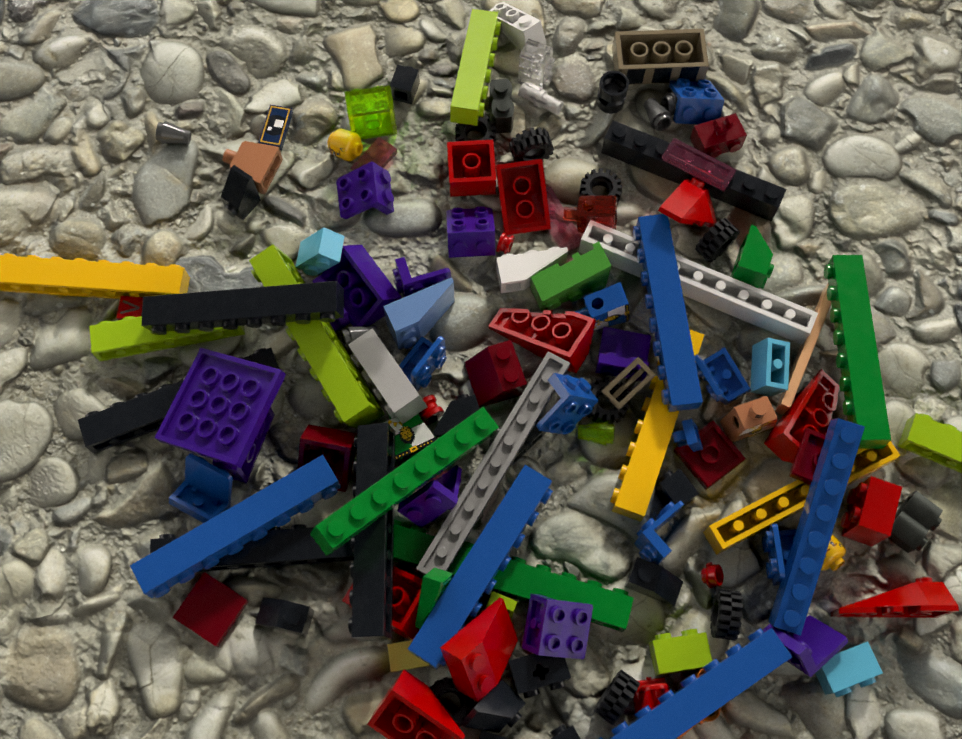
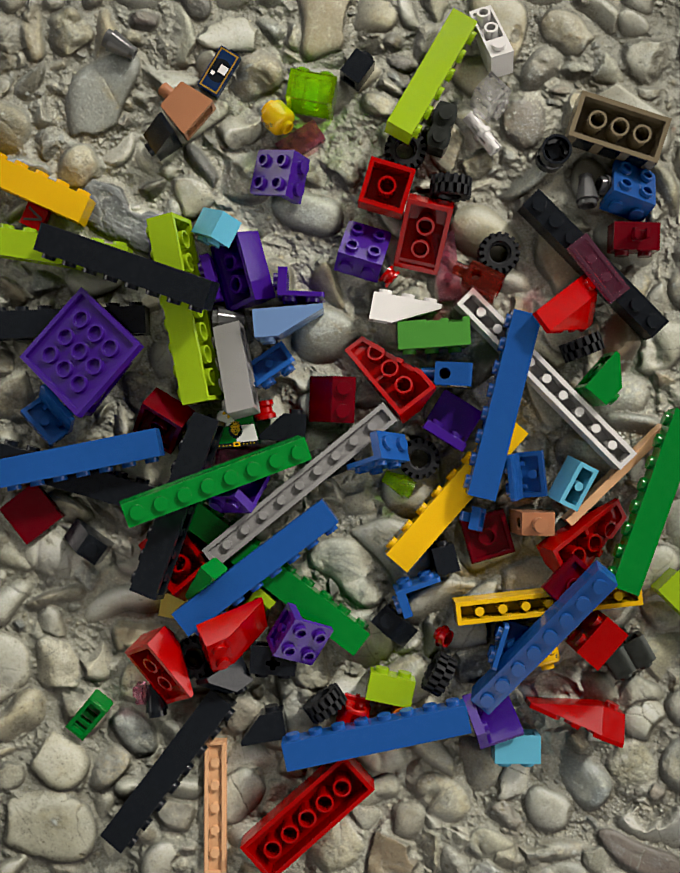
camera: 20 degrees right, 20 degrees up
dark tan tile [601,357,656,410] -> none

